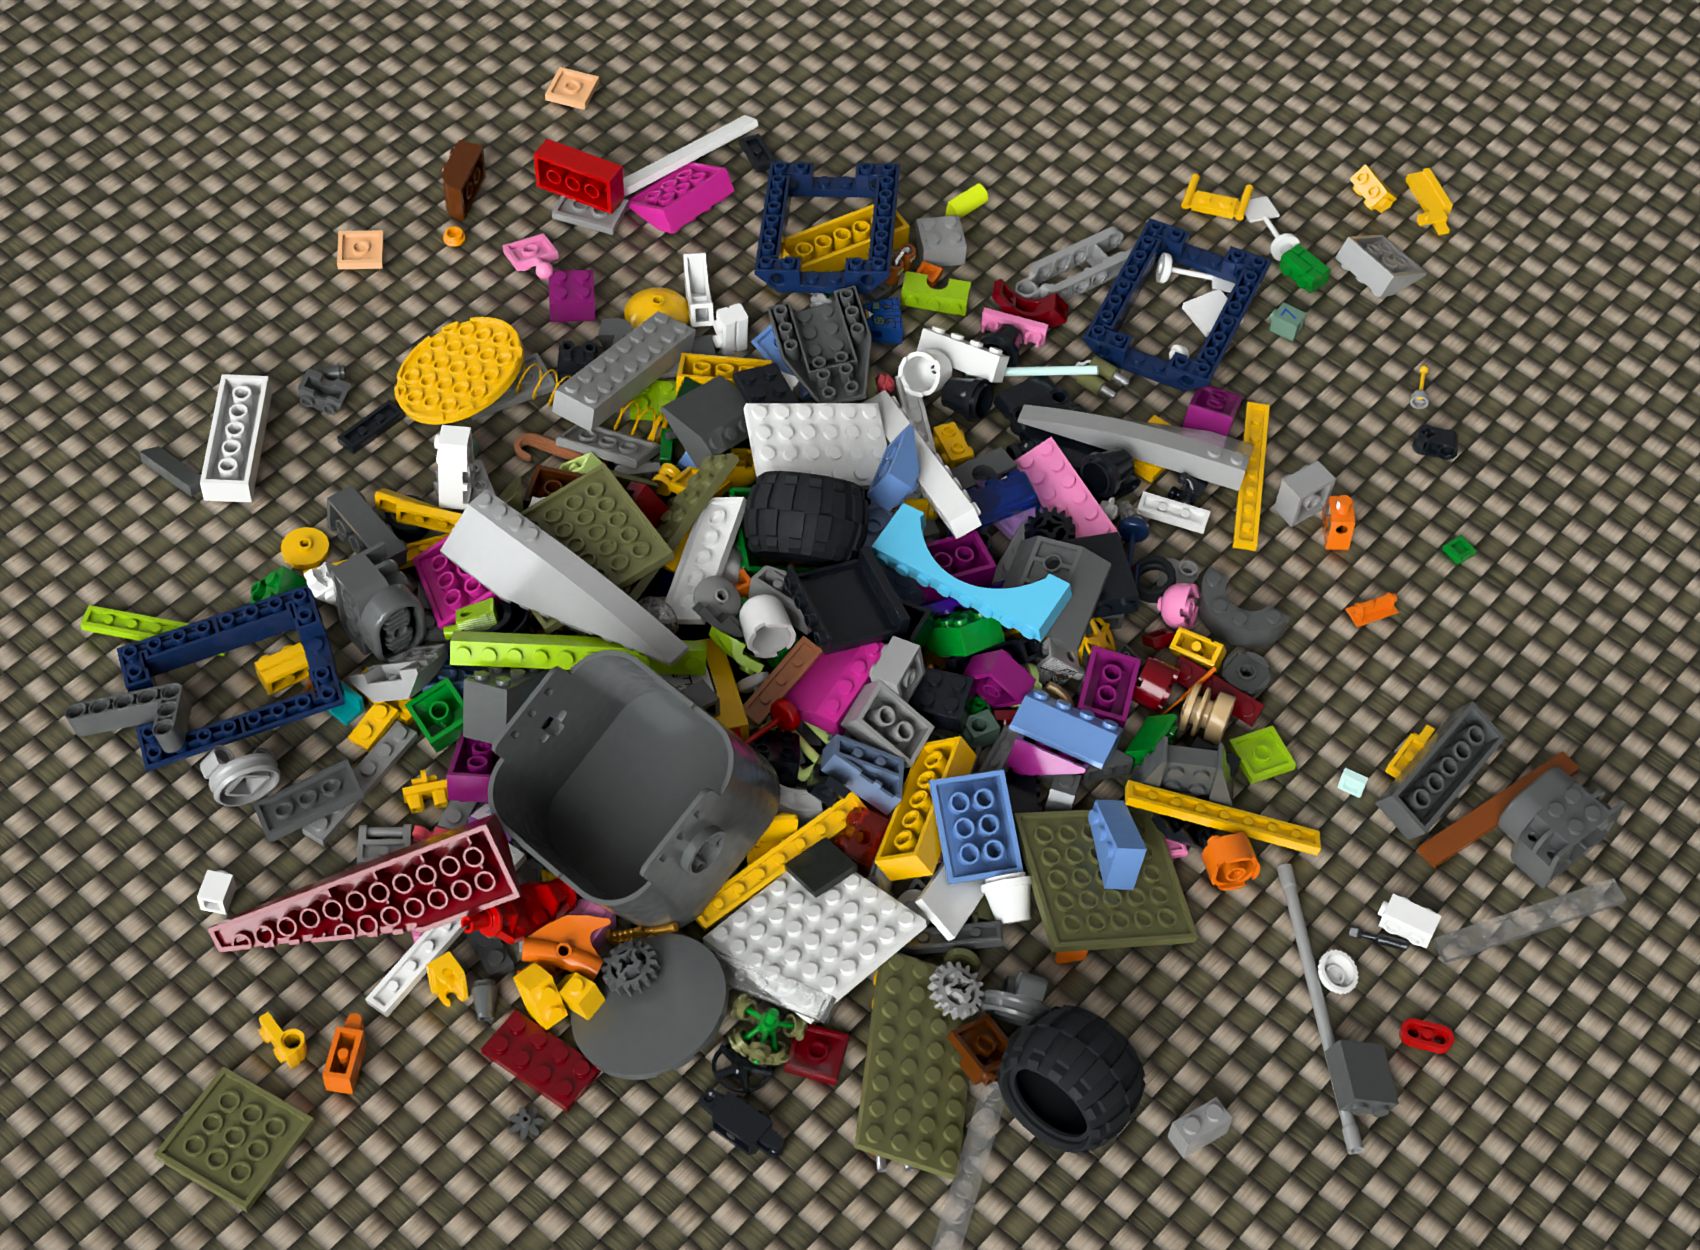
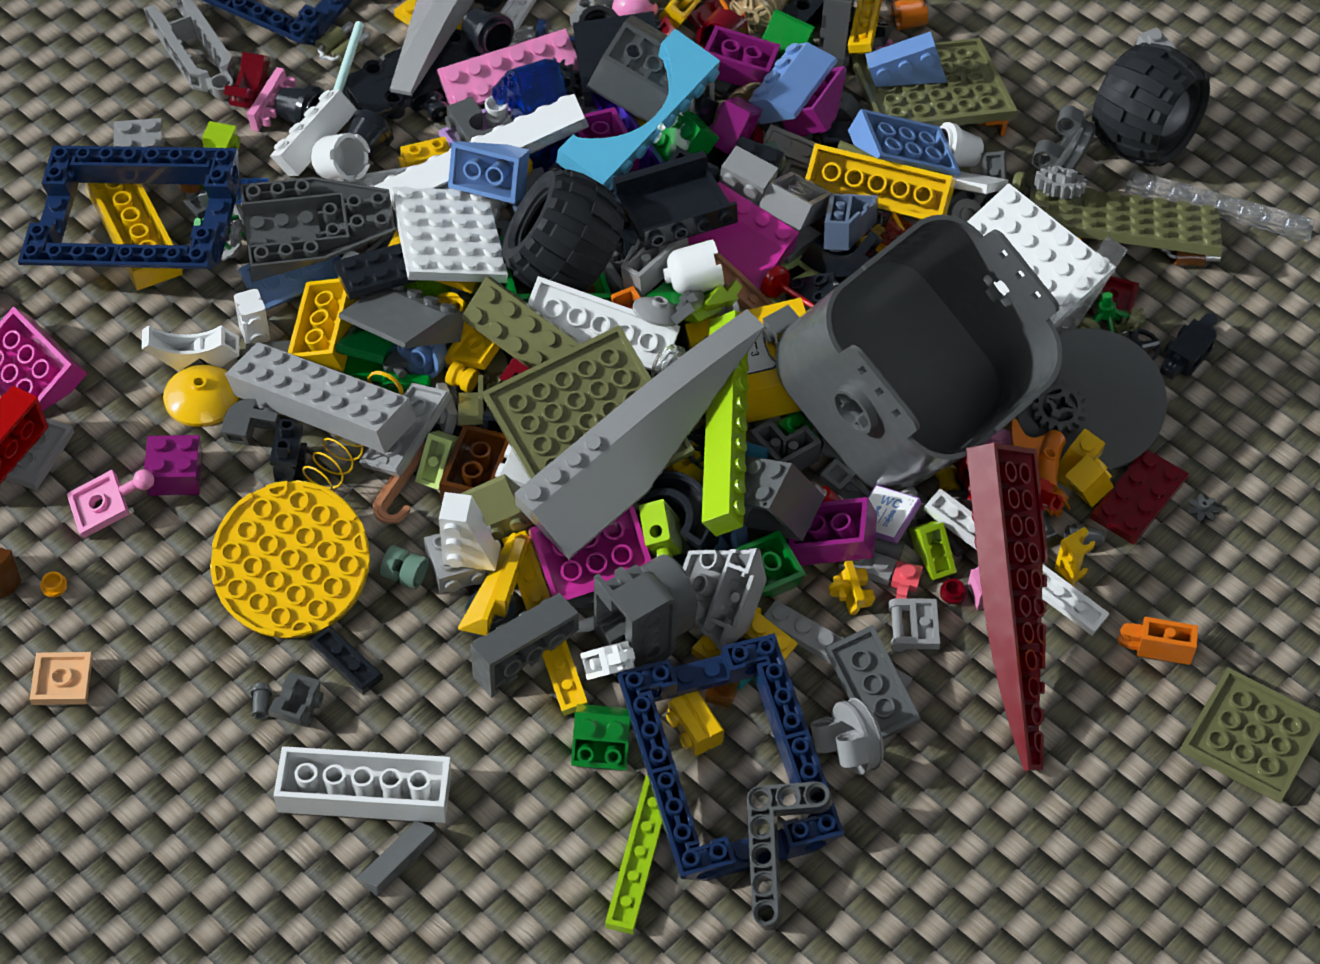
camera: 85 degrees left, 0 degrees up
white brick [197,870,236,915] -> none
yellow plate [258,1012,308,1069] -> none
yellow plate [281,527,330,570] -> none
neon yellow brick [945,183,989,219] -> none
reddish brown plate [947,1014,1010,1086] -> none

